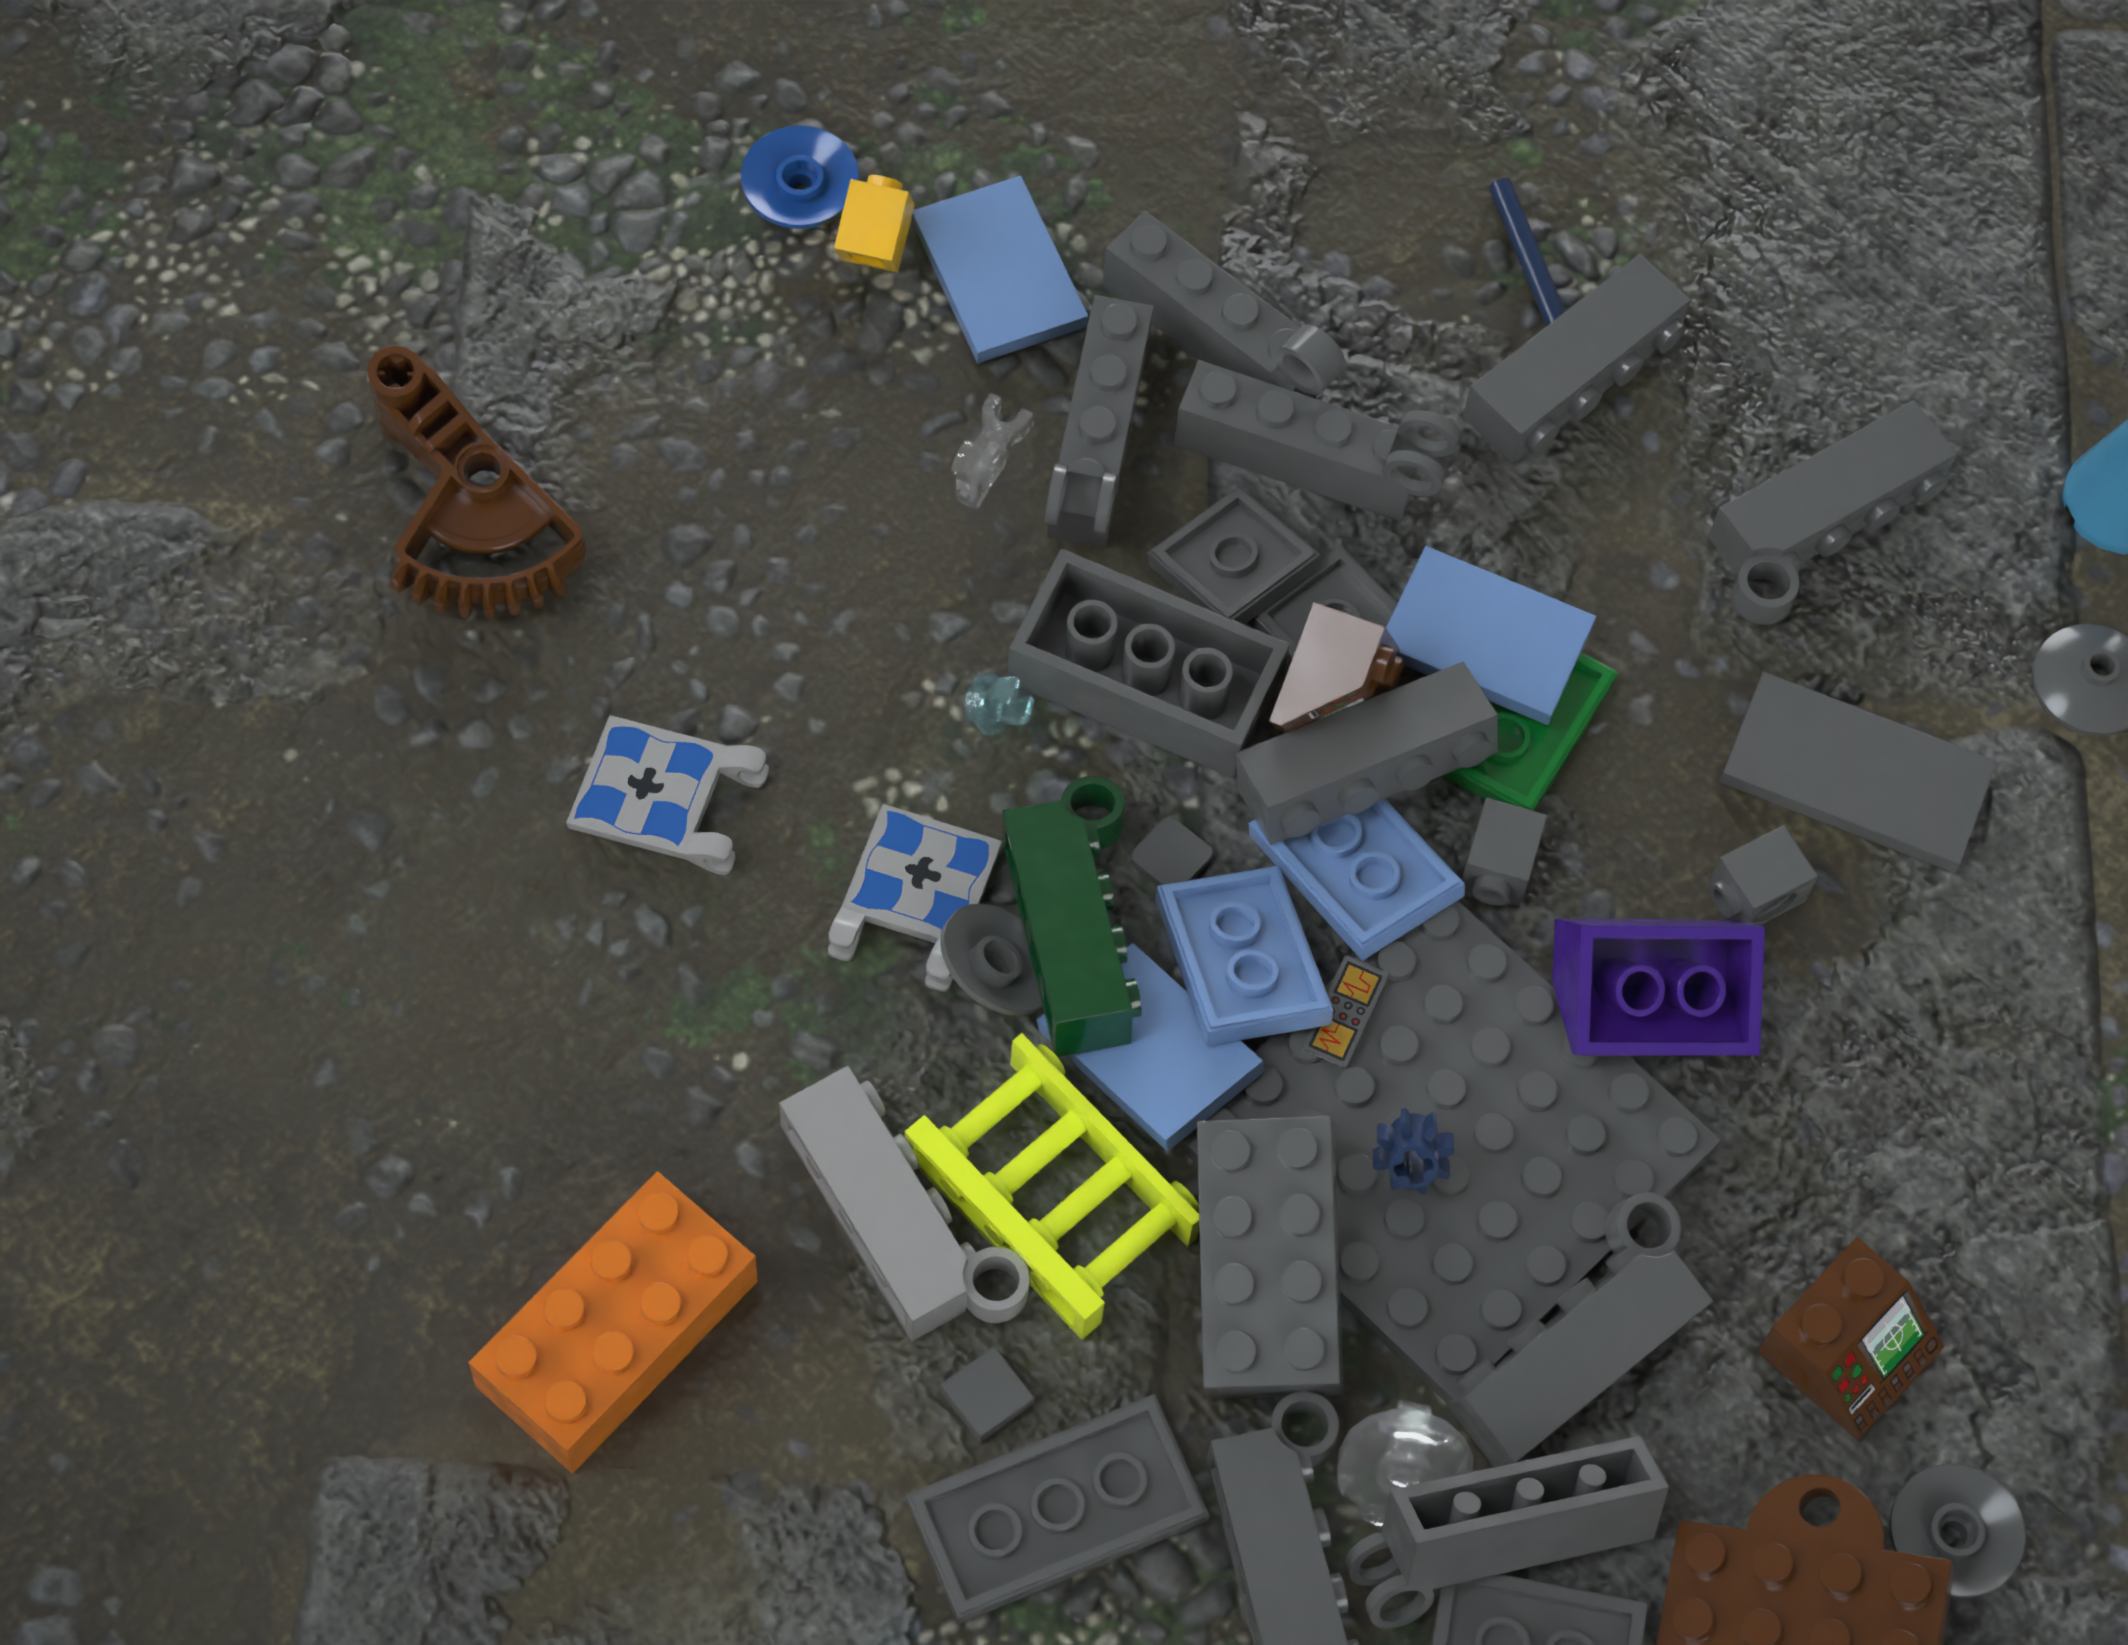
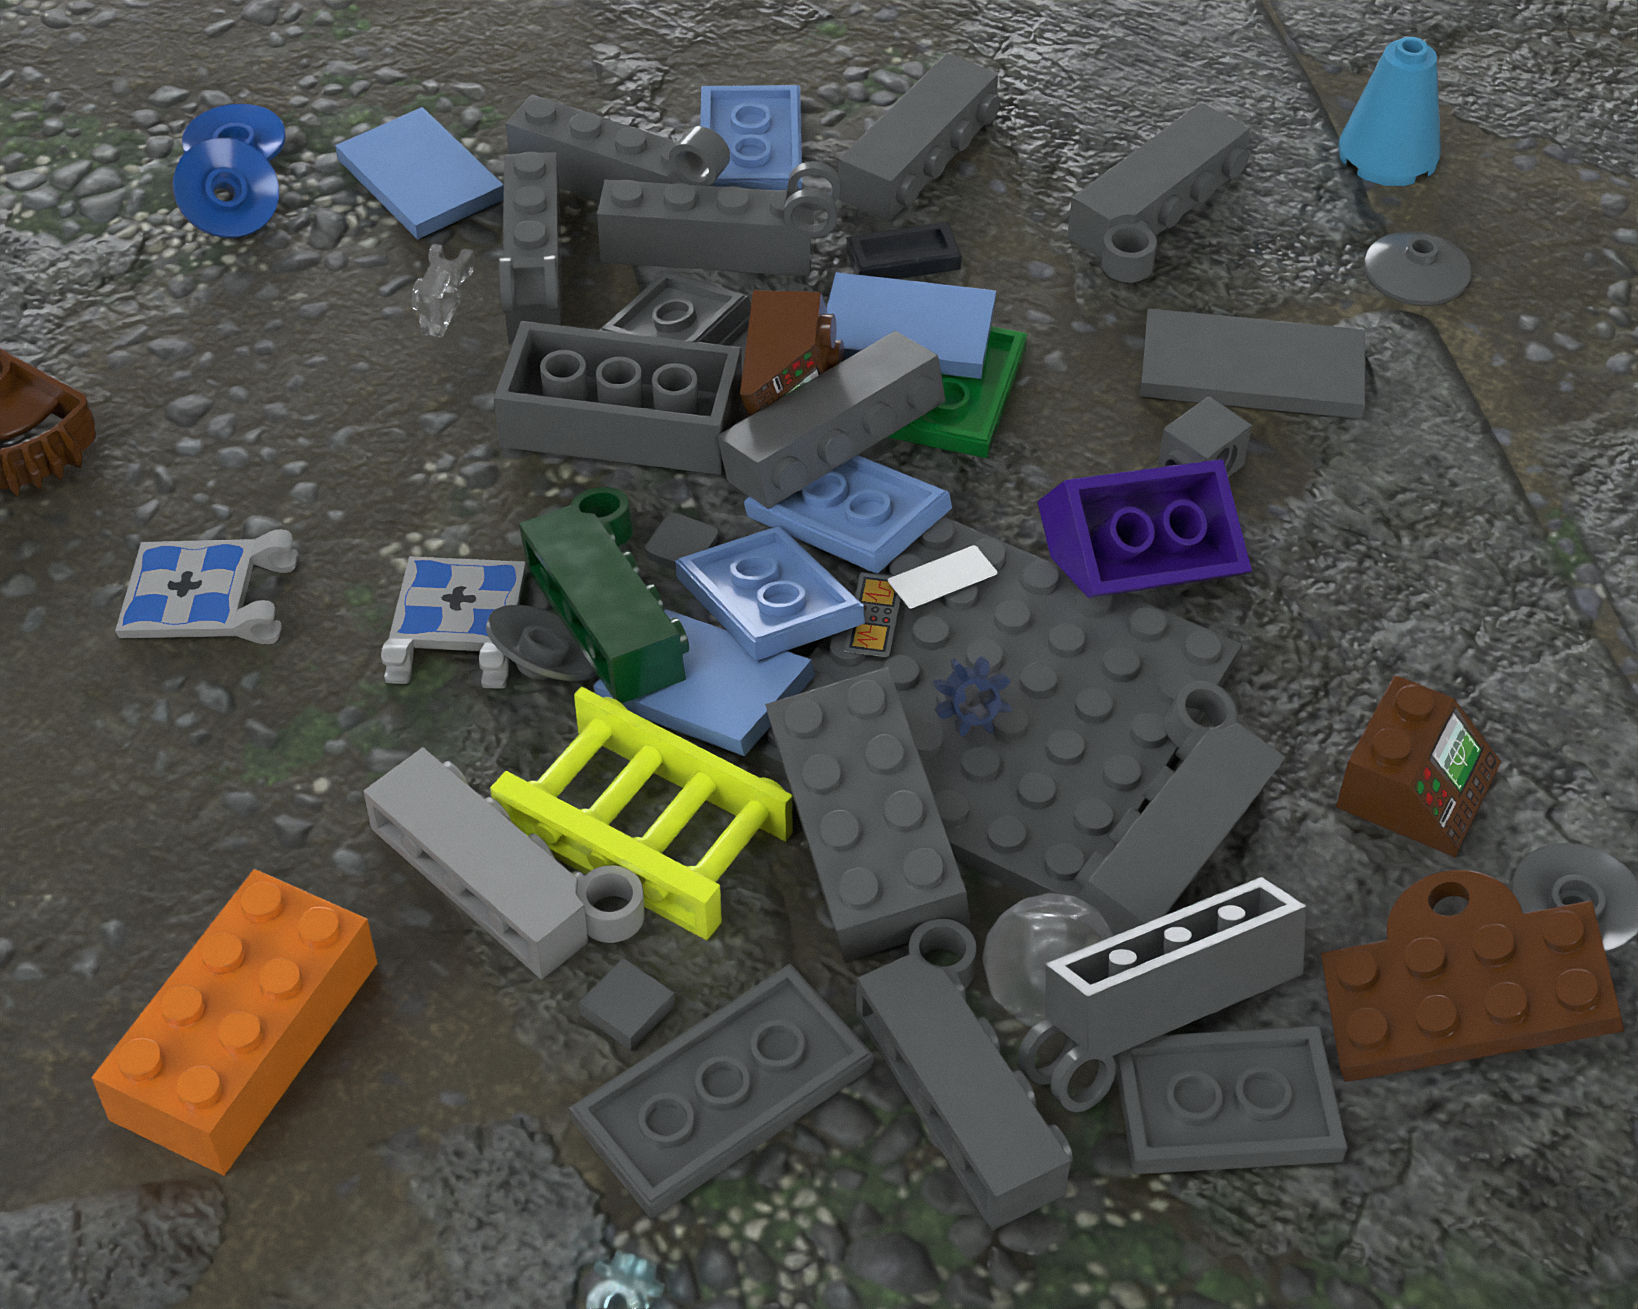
camera: 10 degrees left, 15 degrees down
yellow brick [834,175,915,273] -> none
clear light blue plate [965,672,1035,735] -> none
dark grey brick [1461,797,1547,907] -> none
dark blue piece [1489,178,1566,327] -> none
none -> blue dish [173,138,279,238]
none -> medium blue tile [700,85,802,191]
none -> black tile [846,222,962,279]
none -> white sticker [888,545,998,609]

